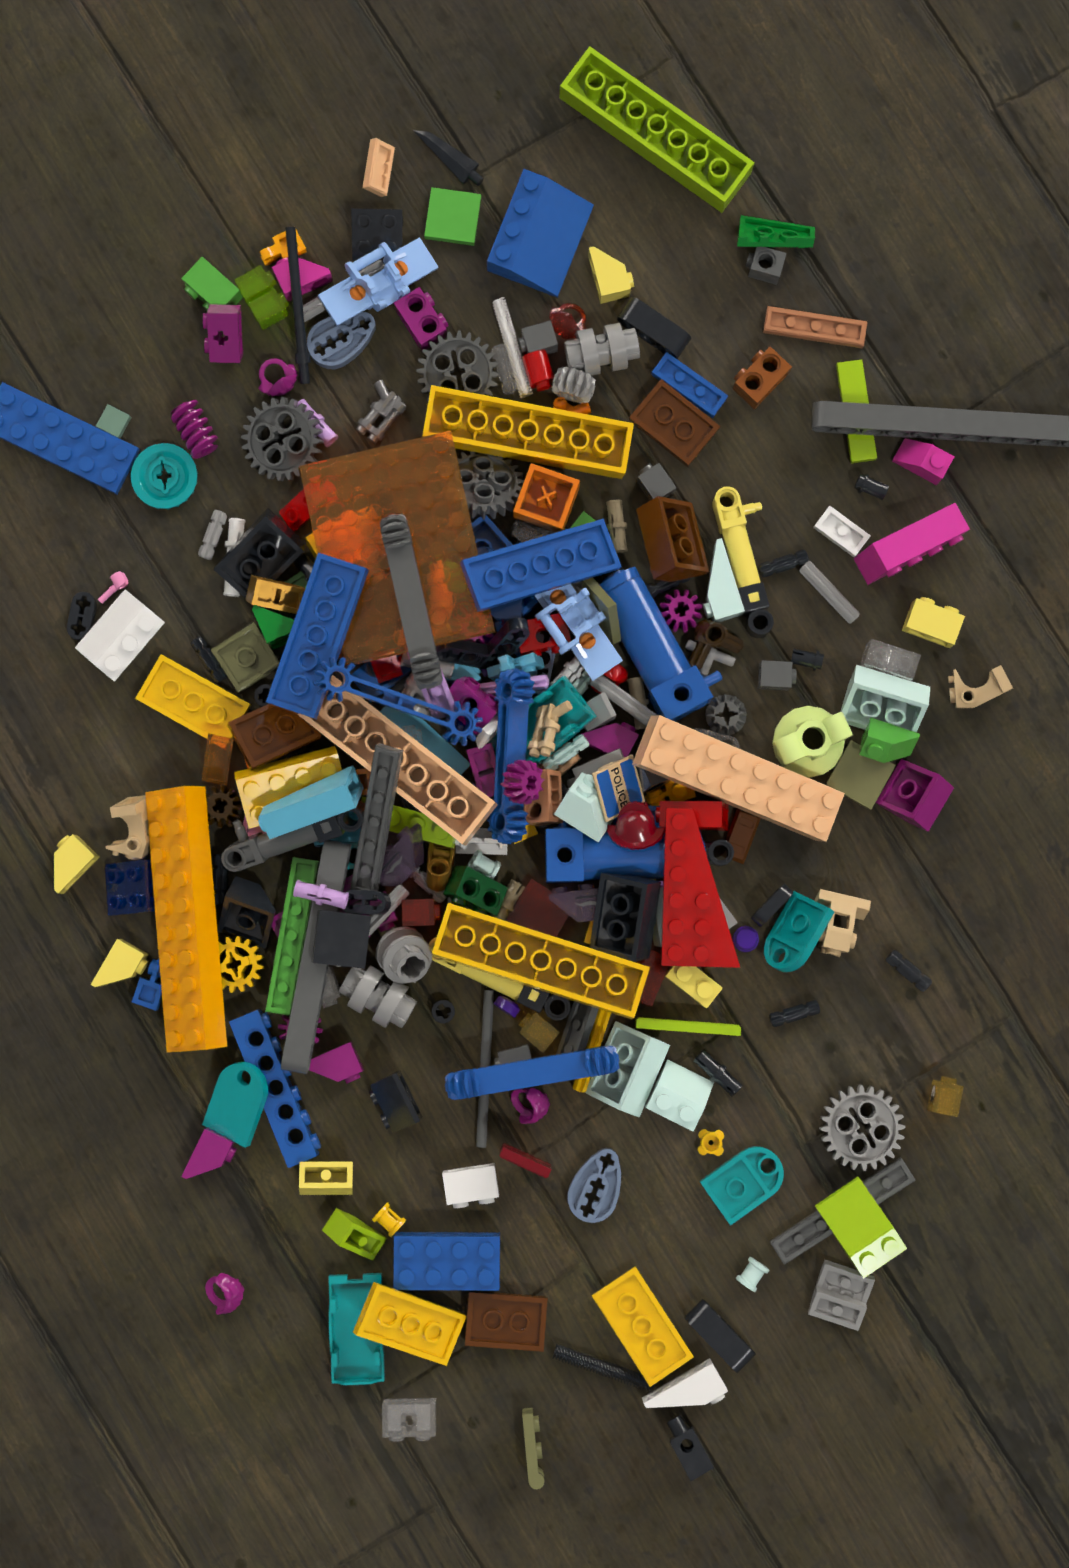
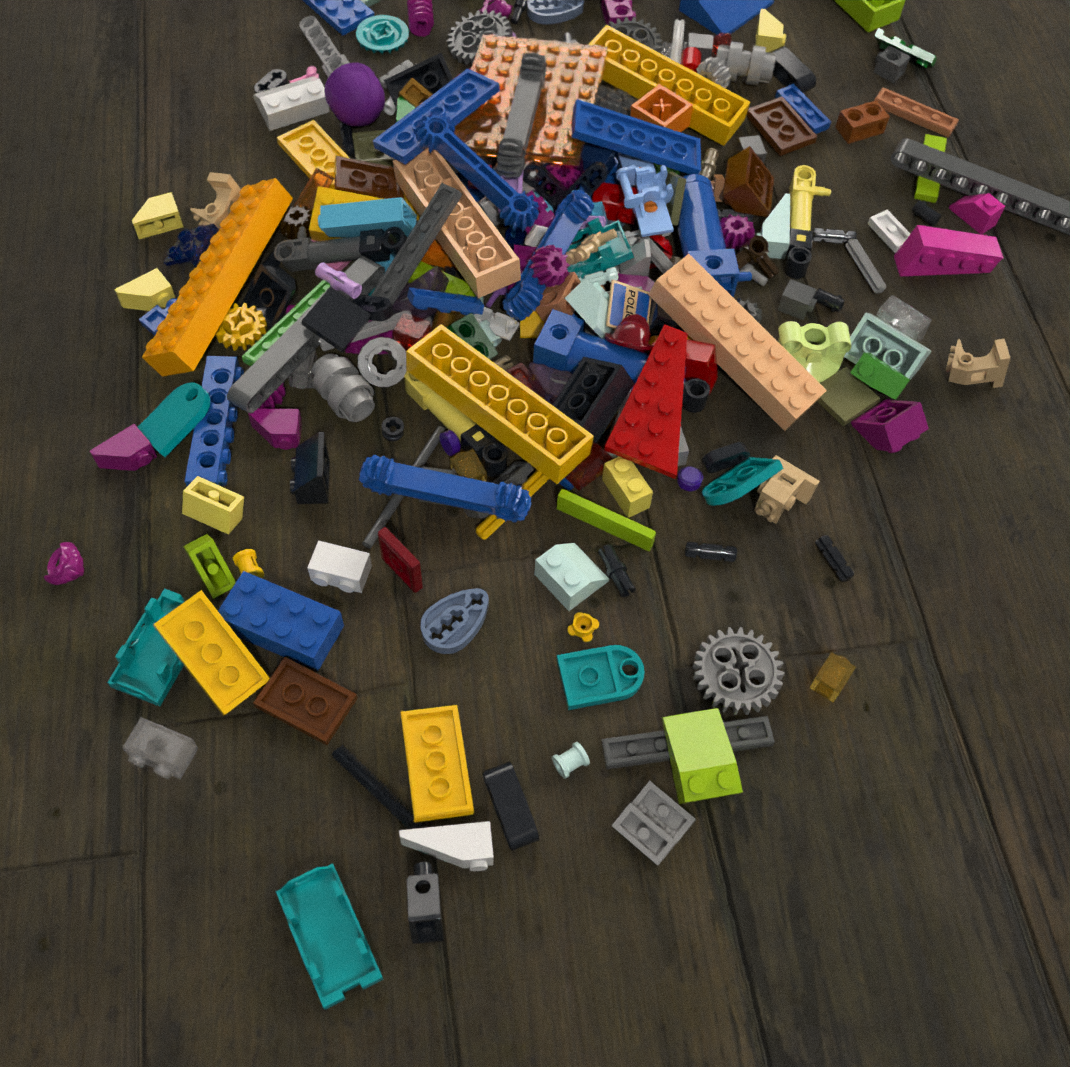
camera: 25 degrees right, 25 degrees down
magenta piece [511,1088,550,1124] -> none
olive plate [522,1408,544,1489] -> none
light aqua slope [585,1021,670,1117] -> none
reddish brown tile [720,808,761,864] -> none
light yellow brick [902,597,965,648] -> none
none -> teal piece [276,863,383,1010]
none -> dark purple piece [299,16,385,127]
none -> blue plate [407,287,485,316]
none -> medium nougat plate [710,174,725,202]

